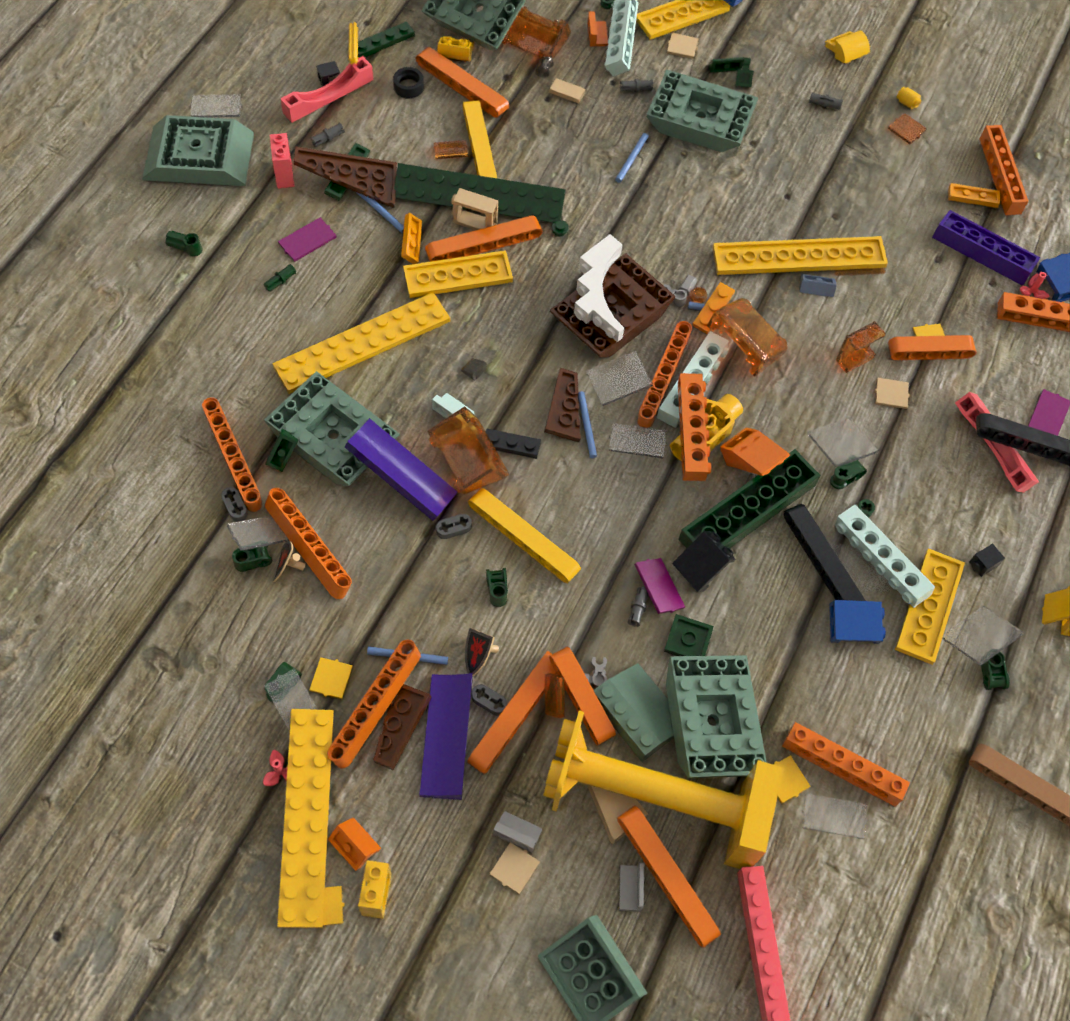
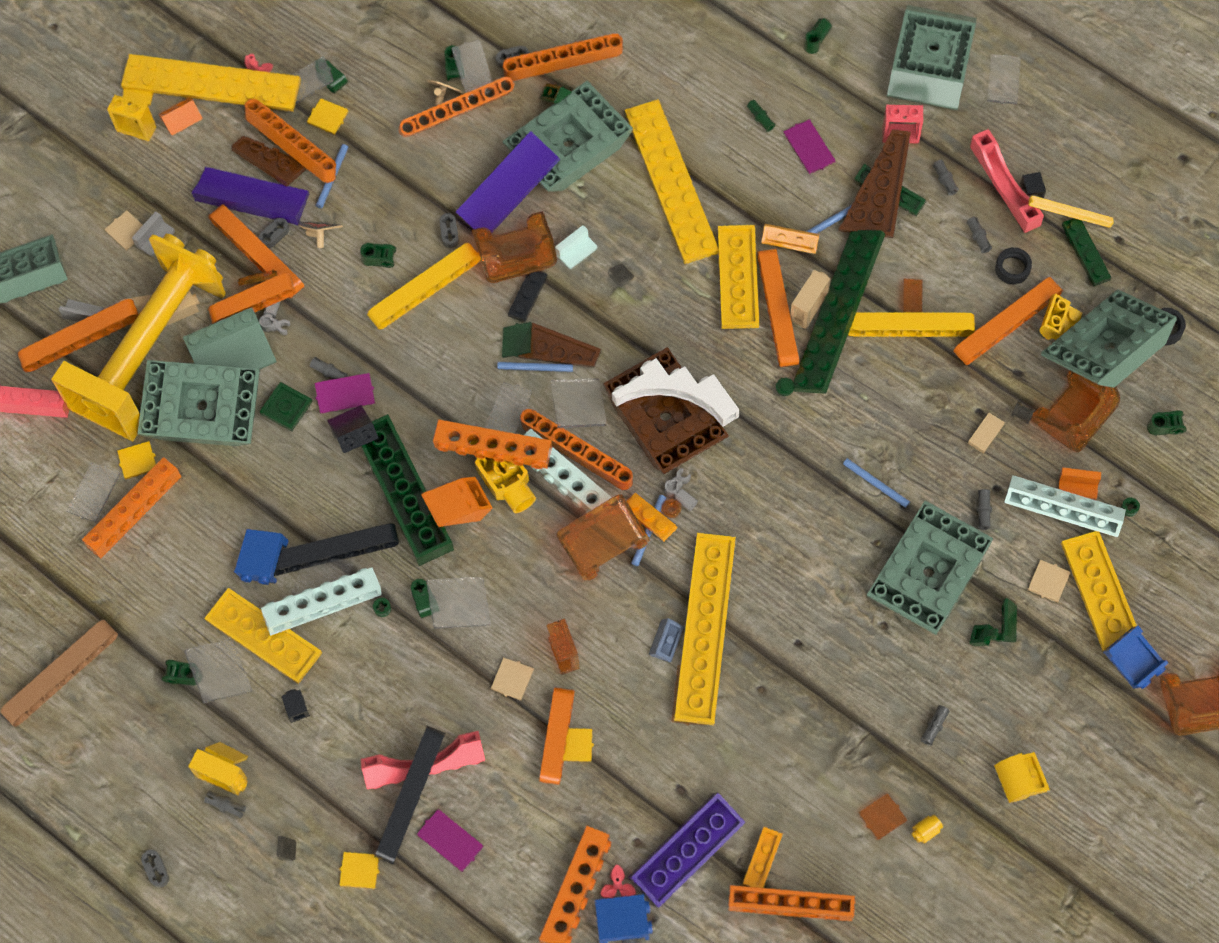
camera: 110 degrees right, 5 degrees up
none -> clear green piece [502,322,532,358]
none -> dark grey pin [966,217,992,253]

